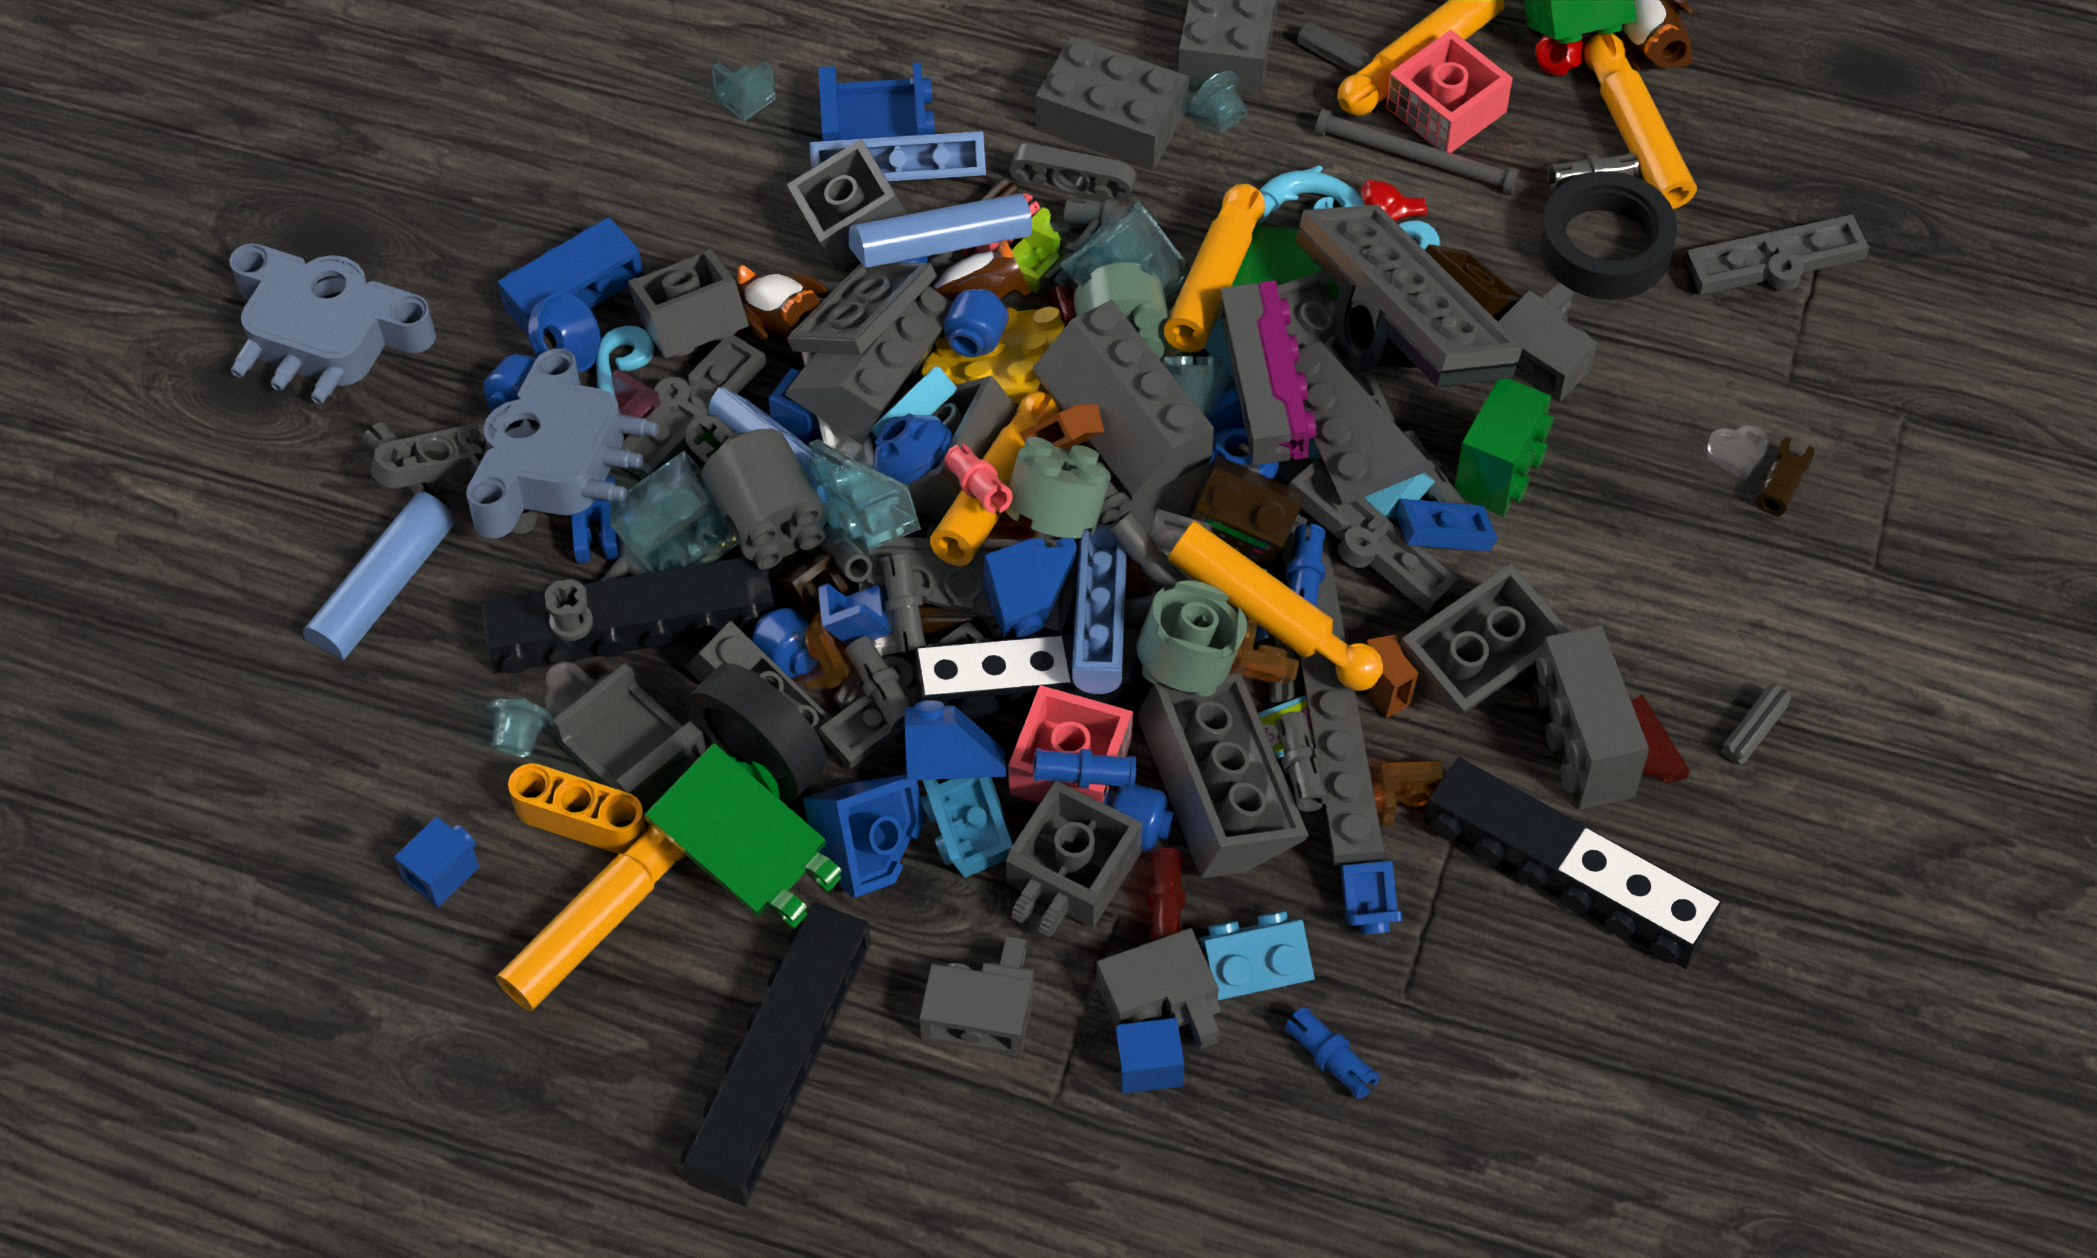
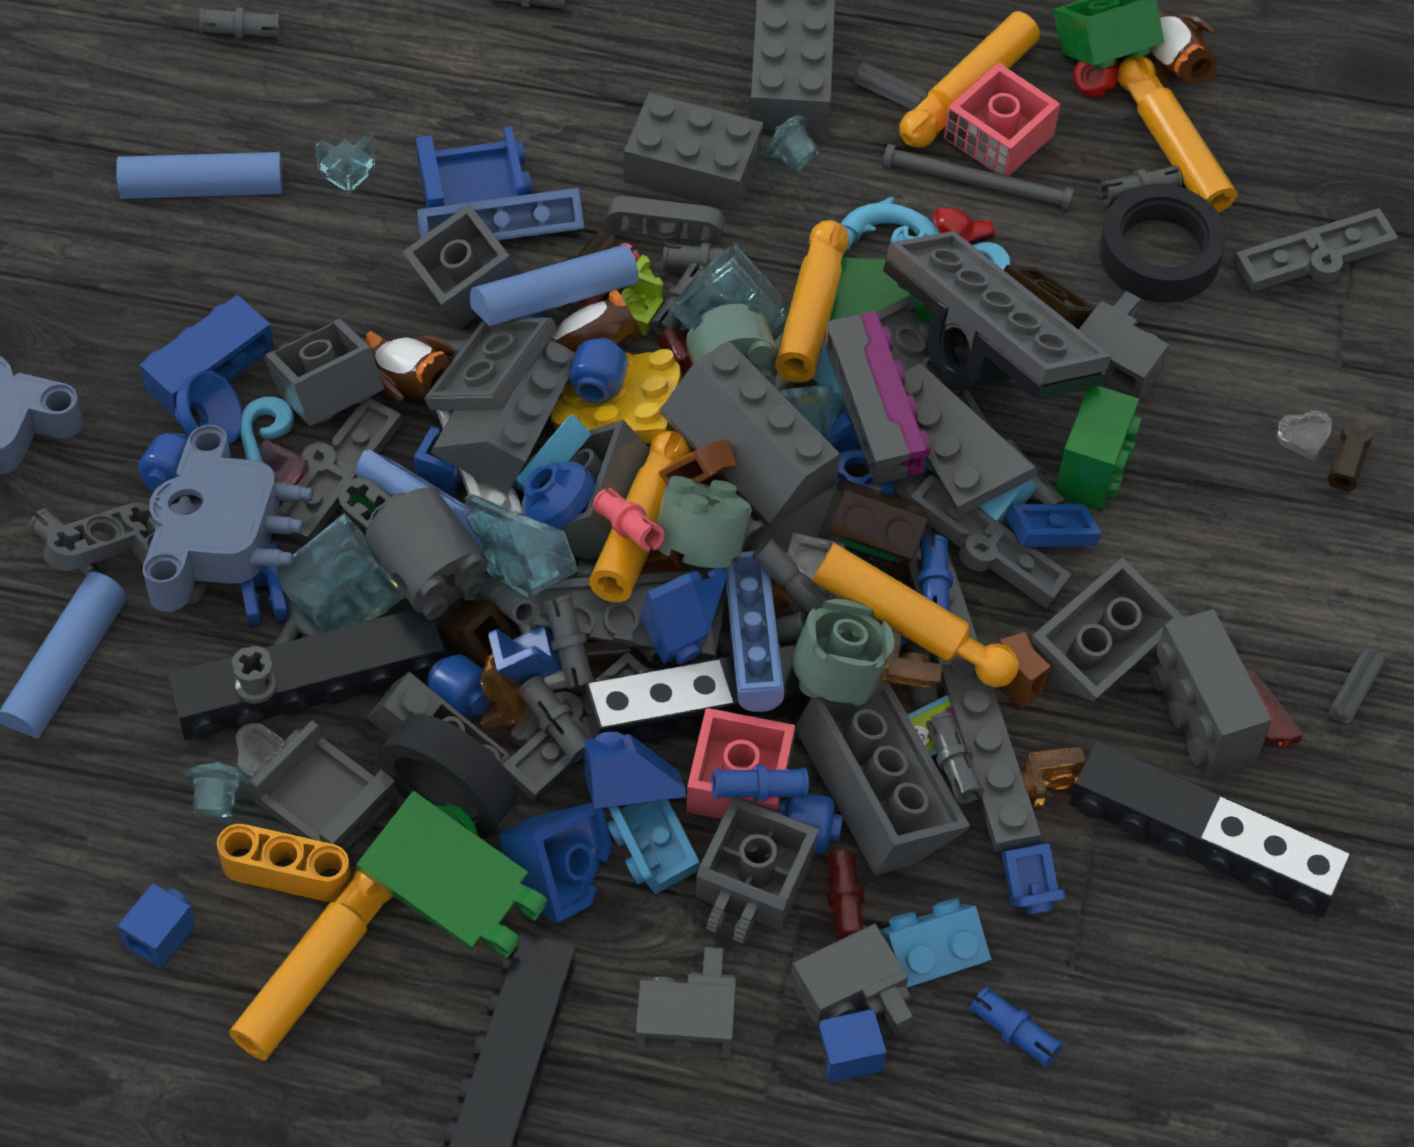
camera: 10 degrees left, 0 degrees up
none -> medium blue brick [117,152,283,199]

